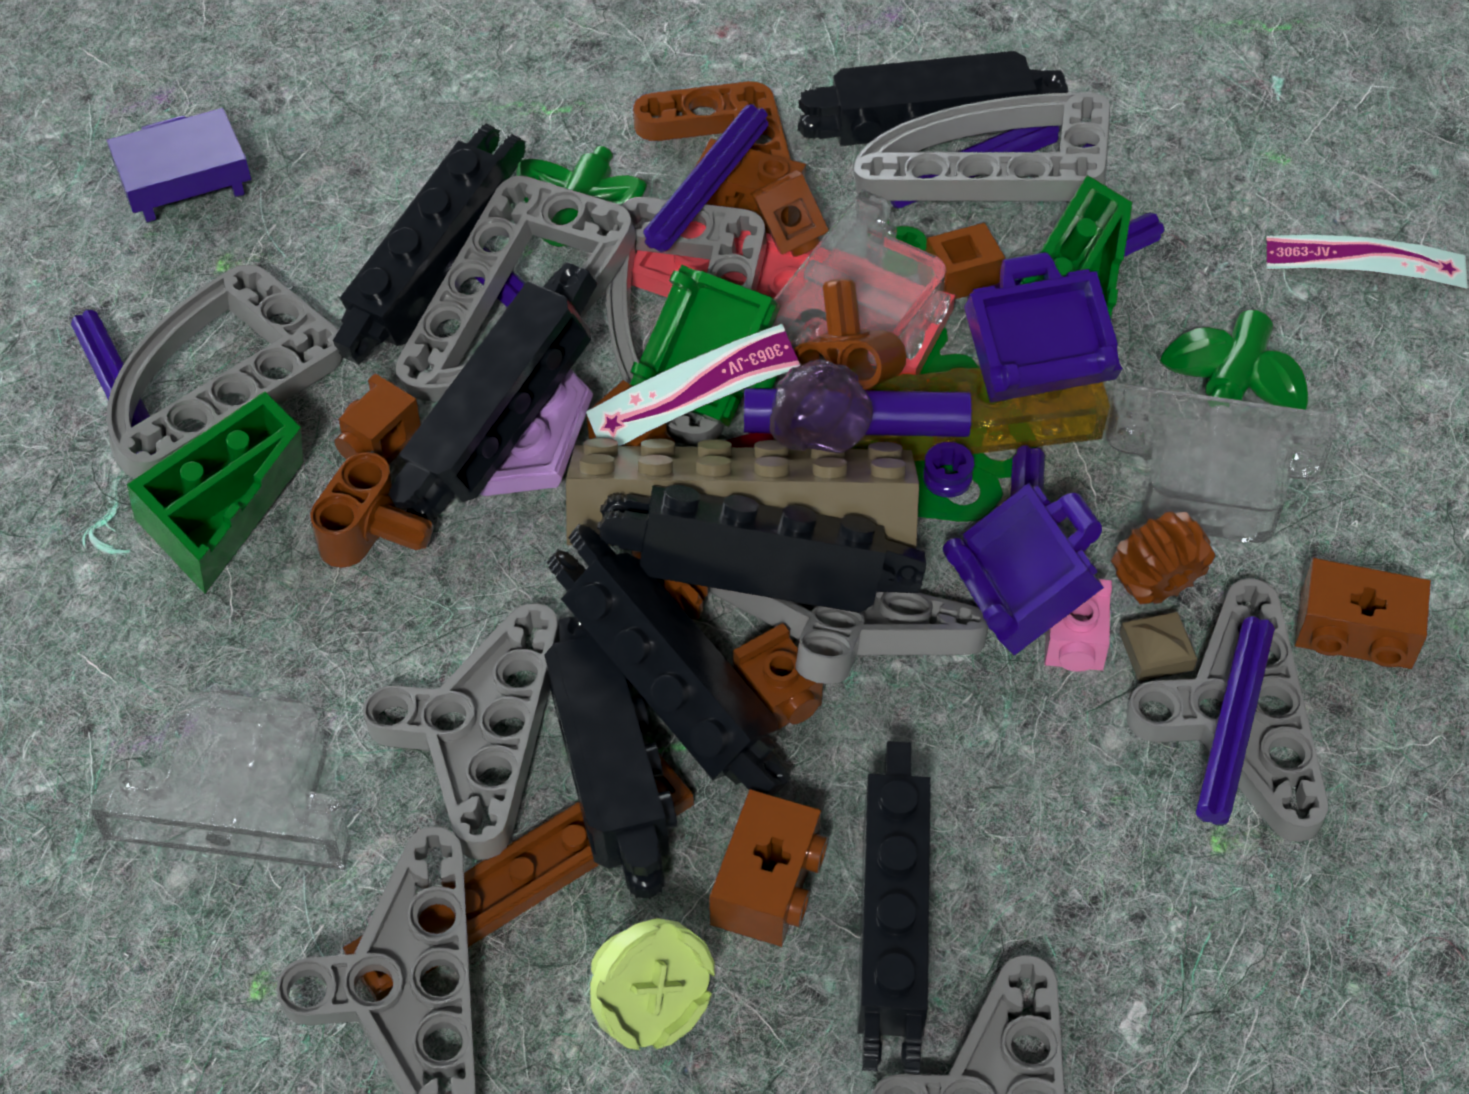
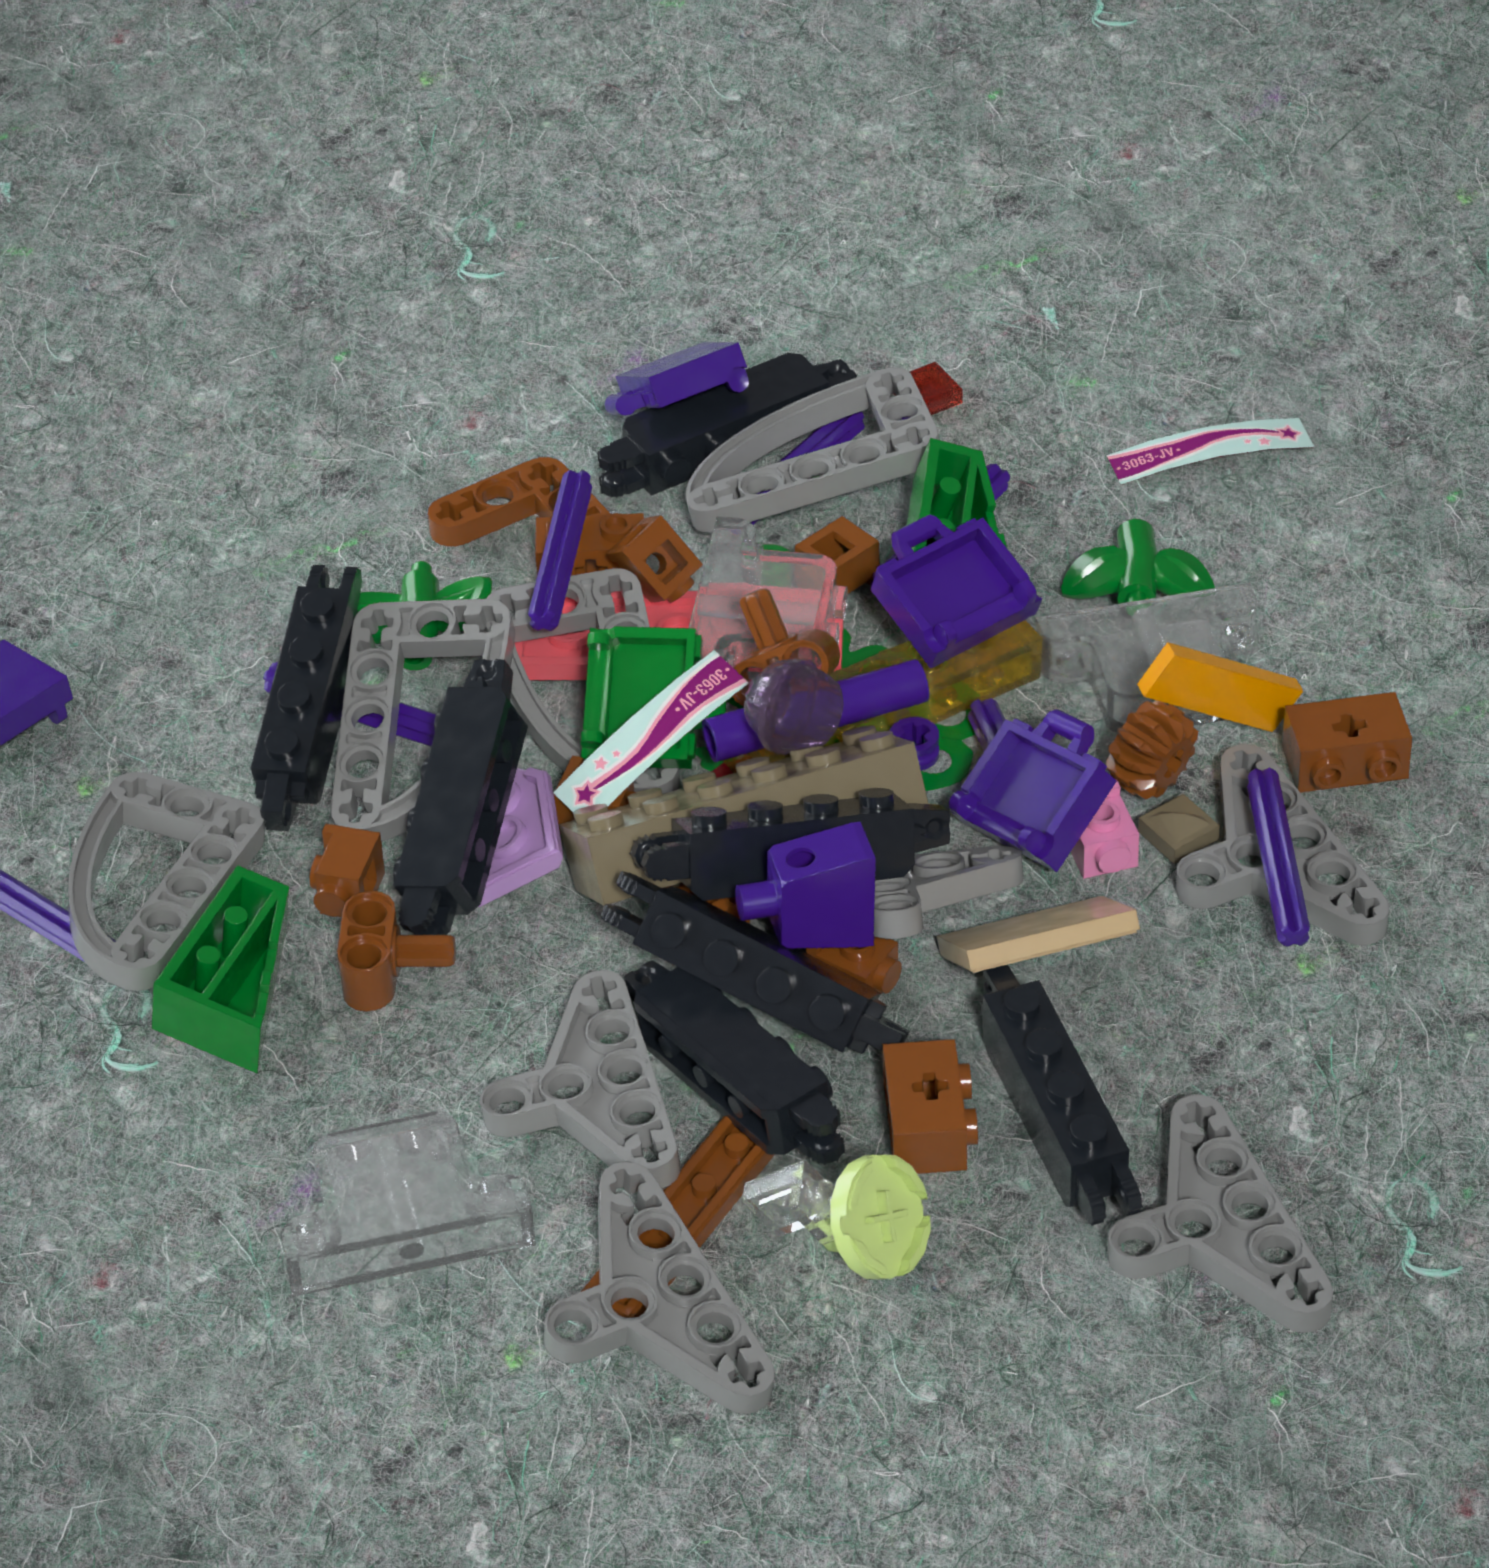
camera: 20 degrees left, 10 degrees down
none -> dark purple piece [605,342,749,416]
none -> dark purple torso [735,821,876,949]
none -> clear bracket [742,1159,835,1244]
none -> clear red tile [894,361,963,415]
none -> tan tile [937,896,1140,973]
none -> light orange tile [1137,642,1303,732]

